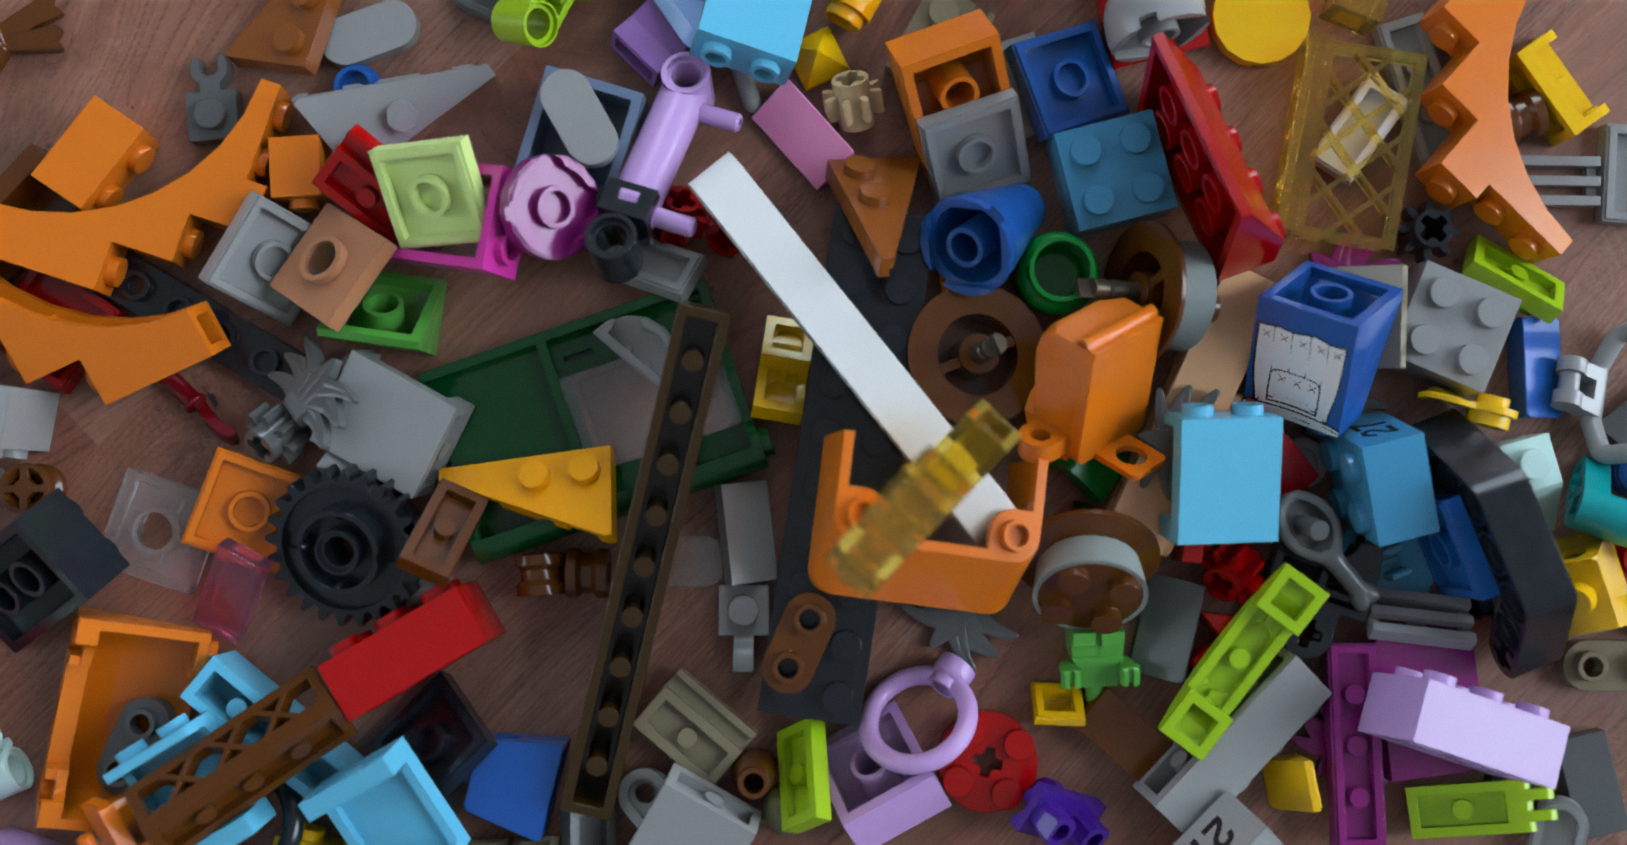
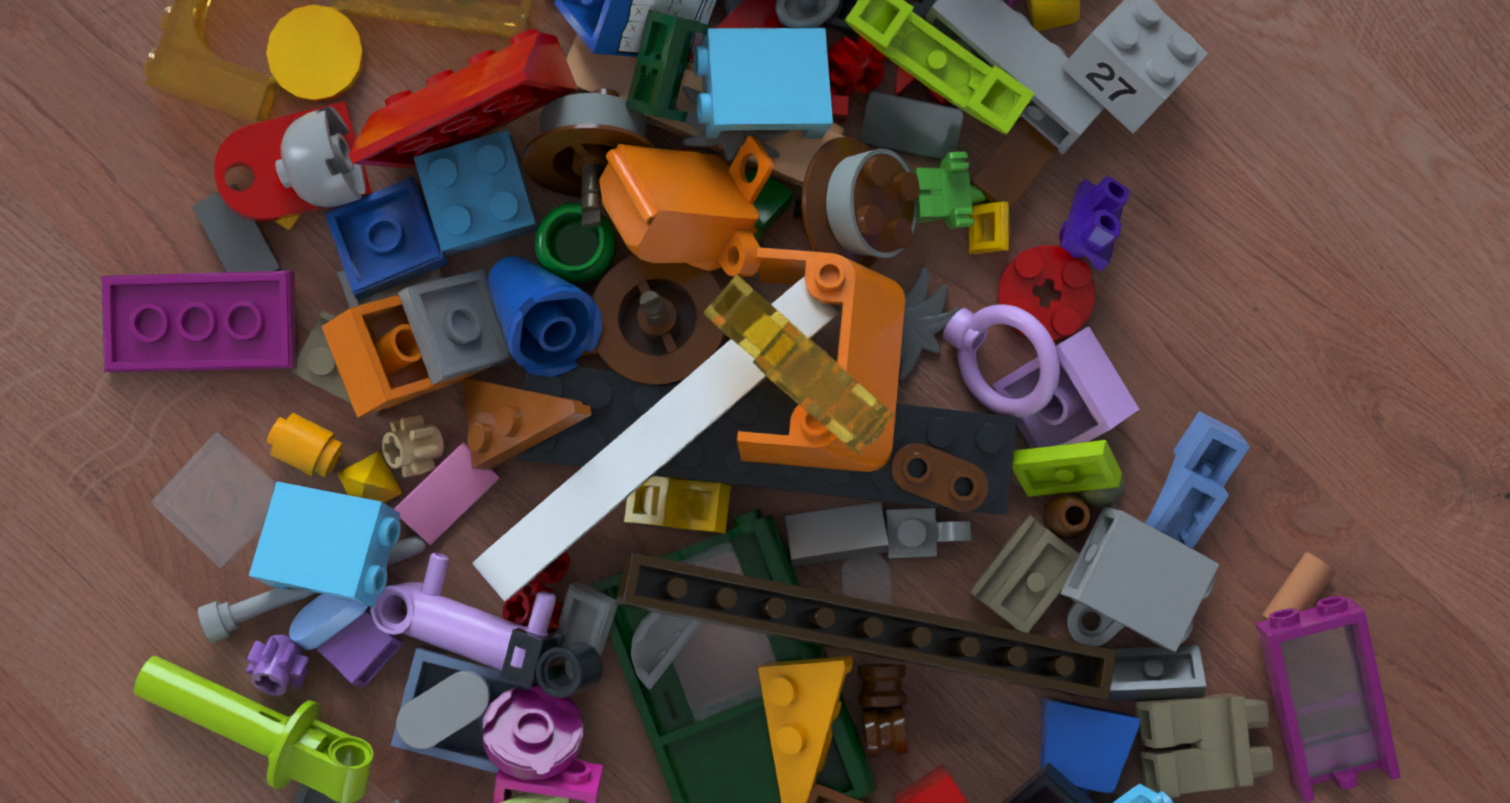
camera: 85 degrees left, 0 degrees up
none -> dark green hinge [626,9,710,122]

